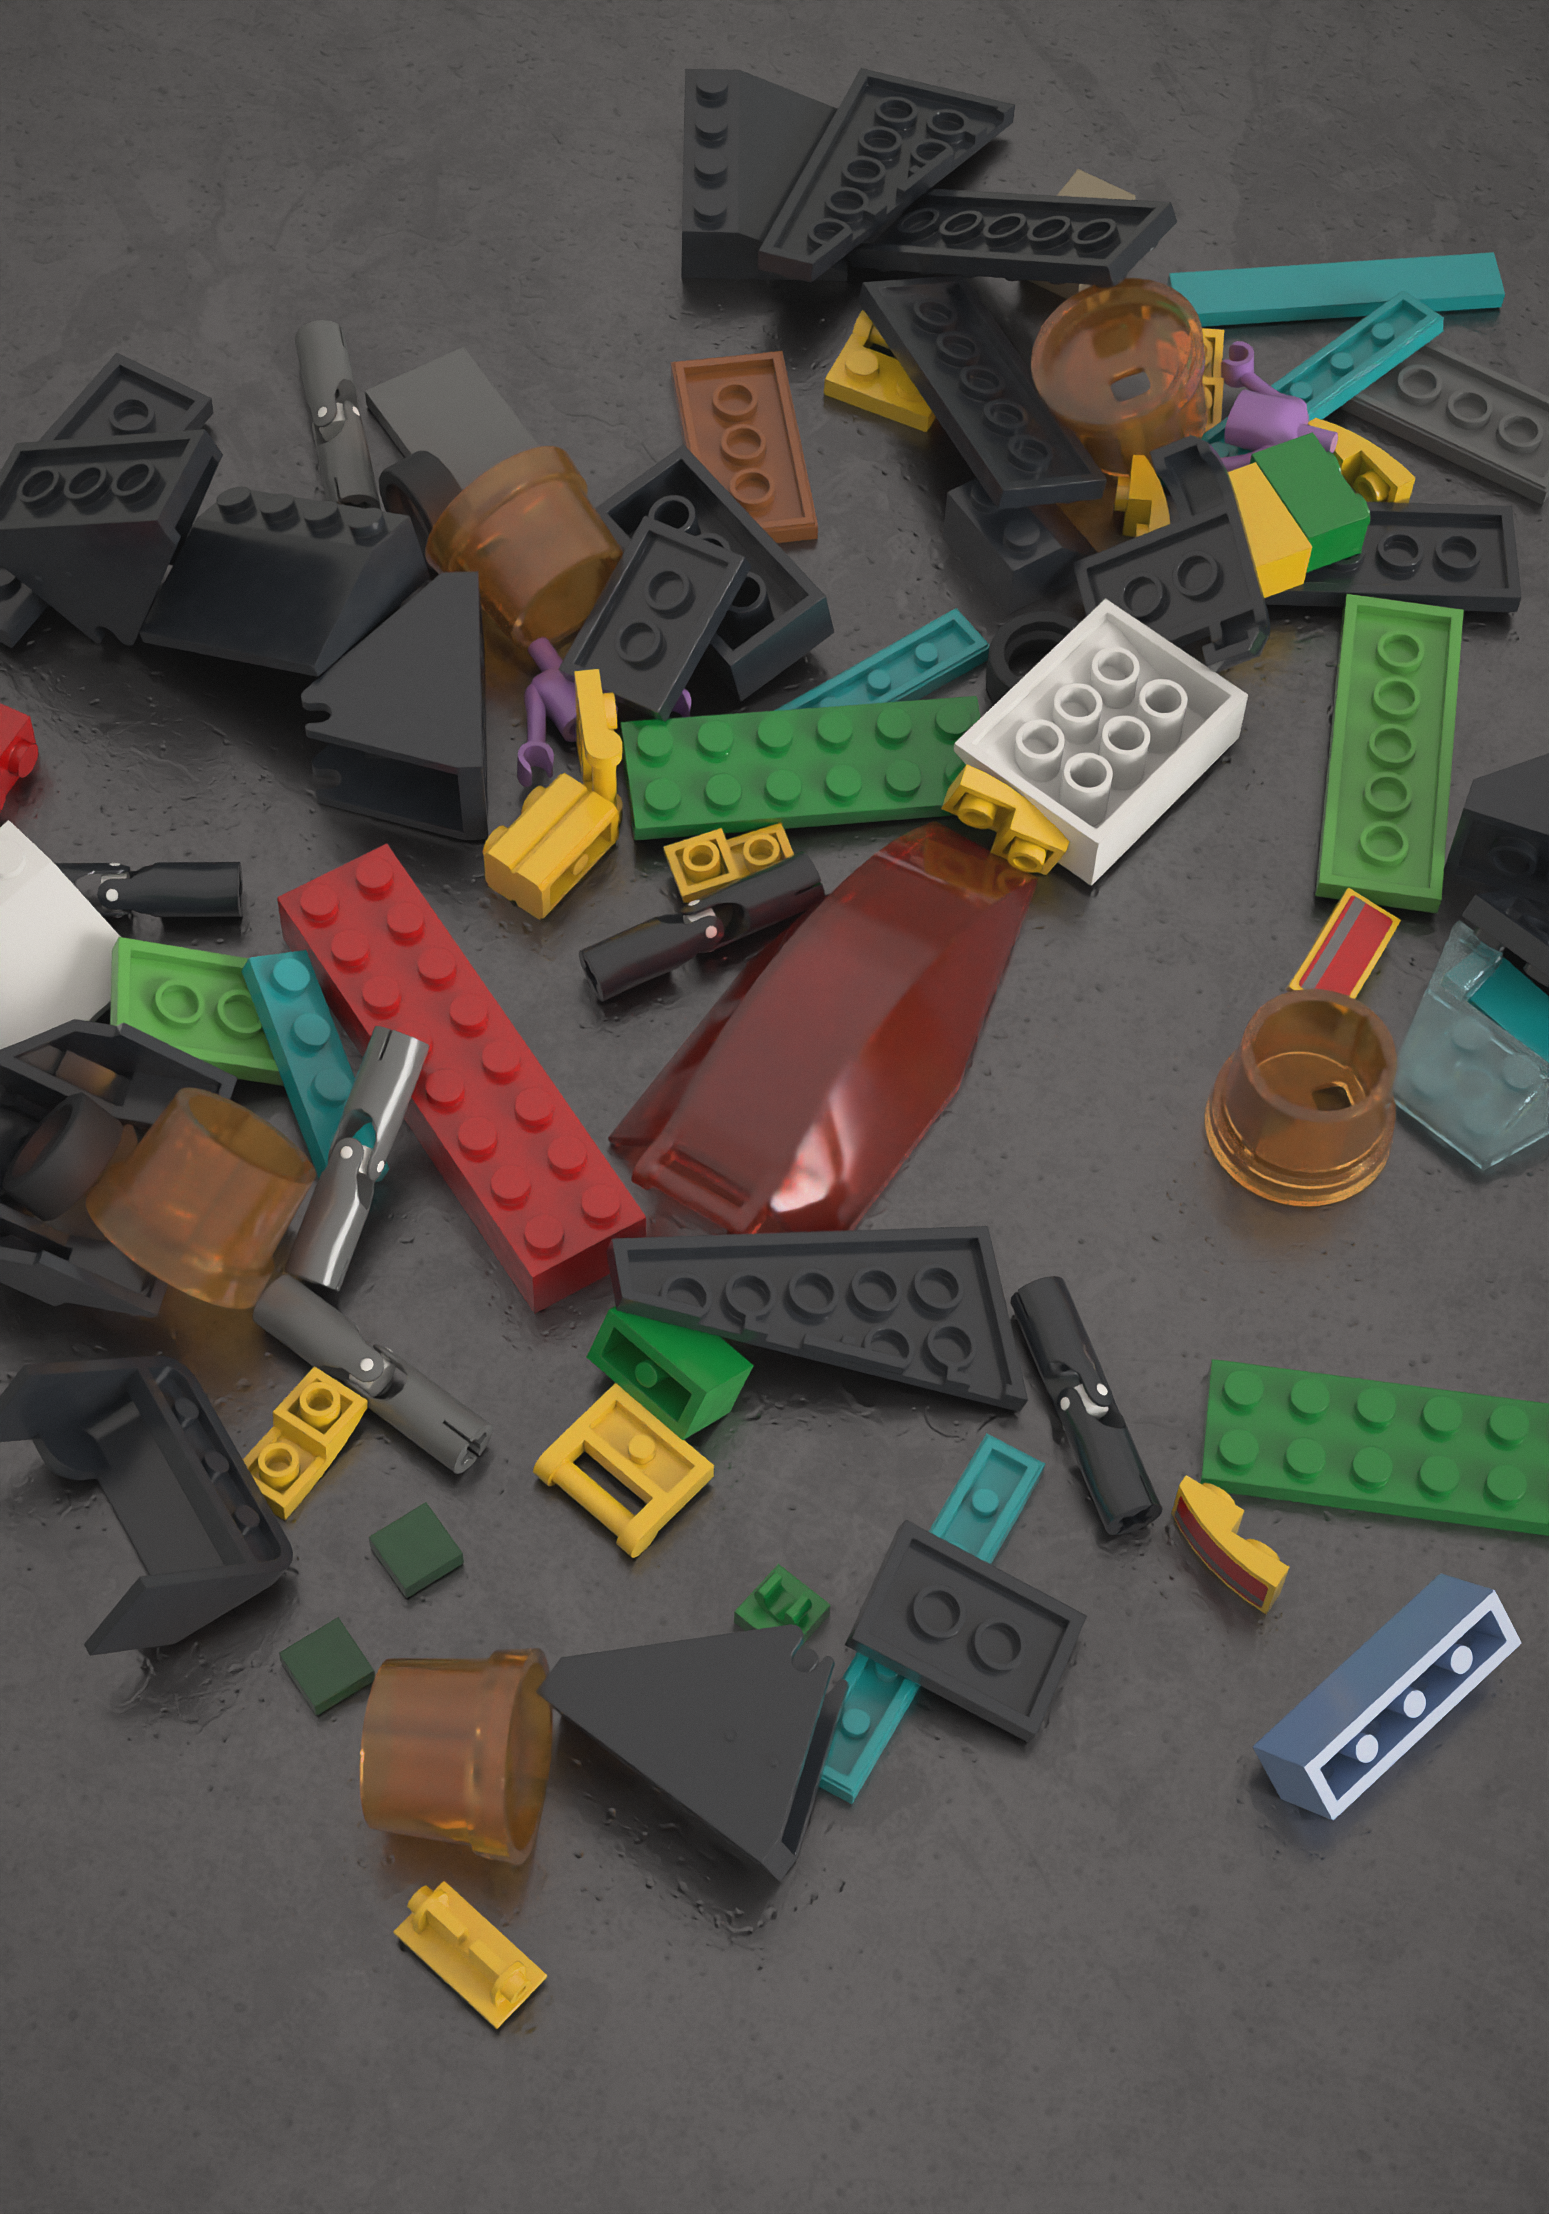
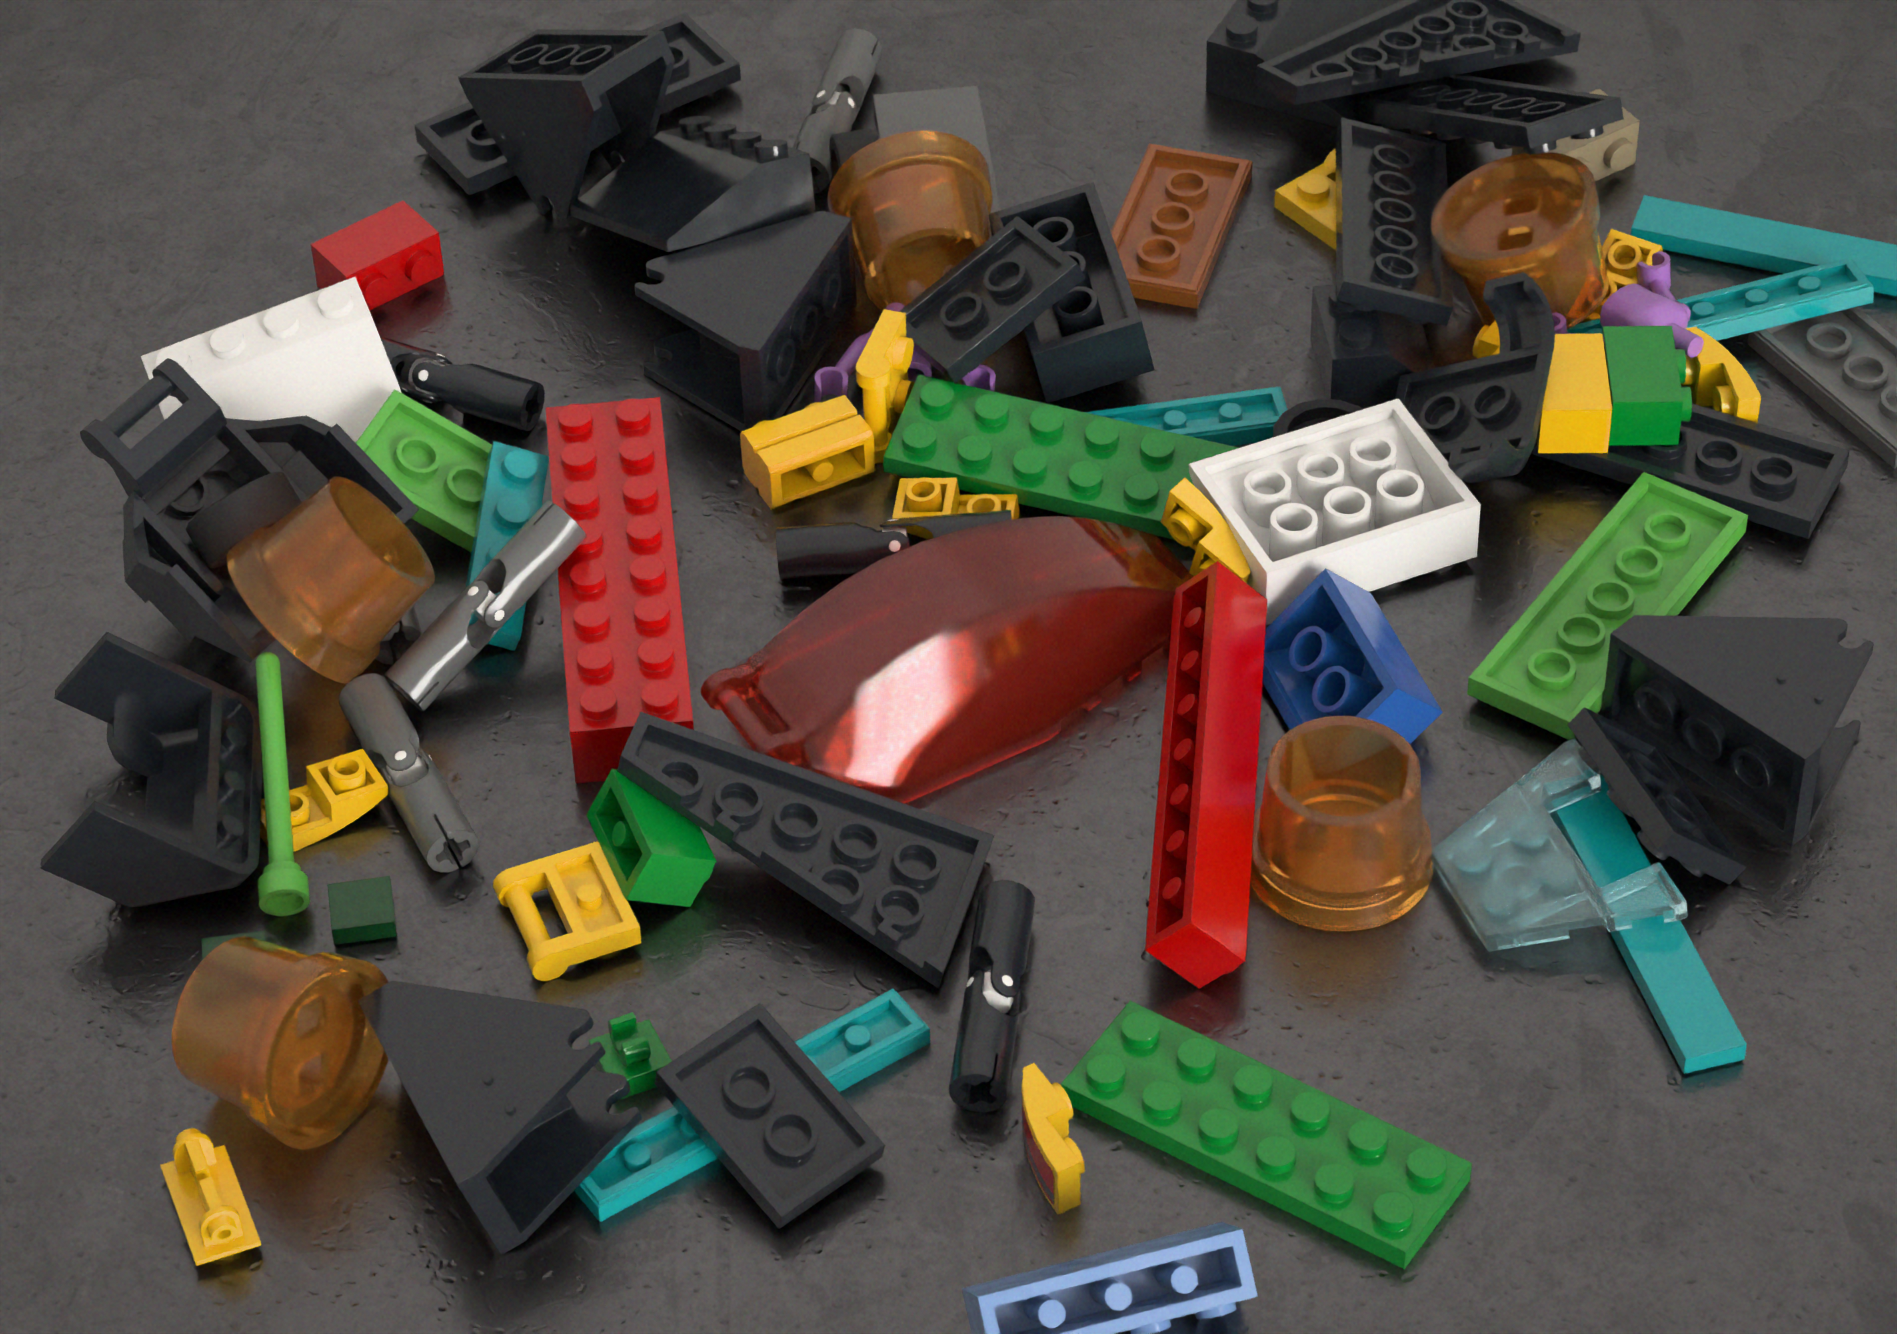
camera: 30 degrees right, 15 degrees down
slope [1285,887,1401,1022] -> none
none -> bright green piece [255,652,310,916]
none -> red brick [1145,561,1267,989]
none -> blue slope [1262,568,1443,775]

